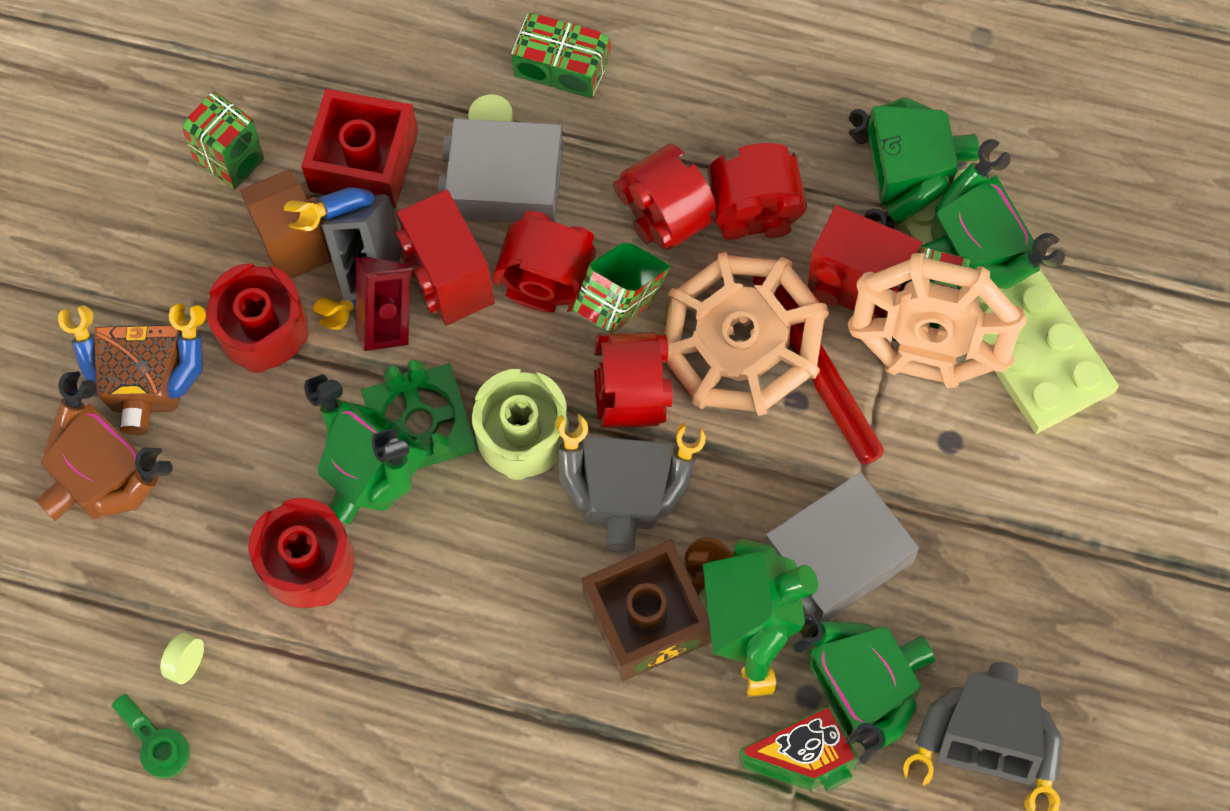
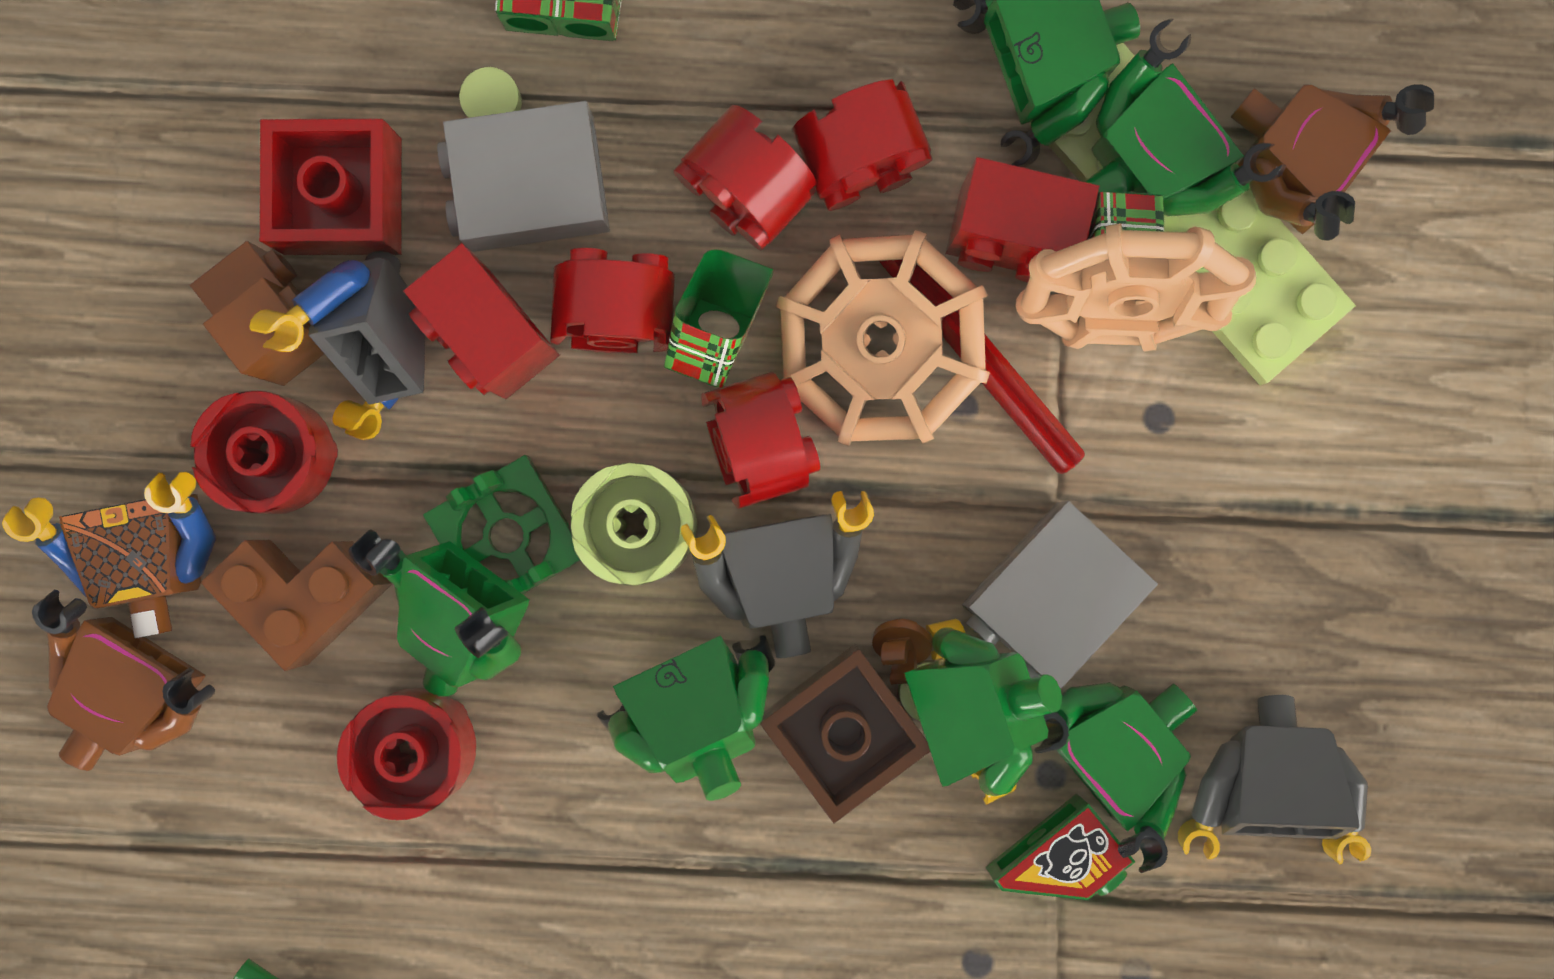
camera: 15 degrees left, 20 degrees up
yellowish green tile [160,632,204,684] -> none
piece [183,91,264,189] -> none
dark red slope [355,257,411,351] -> none
none -> dark orange brick [200,540,392,671]
none -> green torso [597,634,775,801]
none -> dark orange torso [1231,84,1434,241]

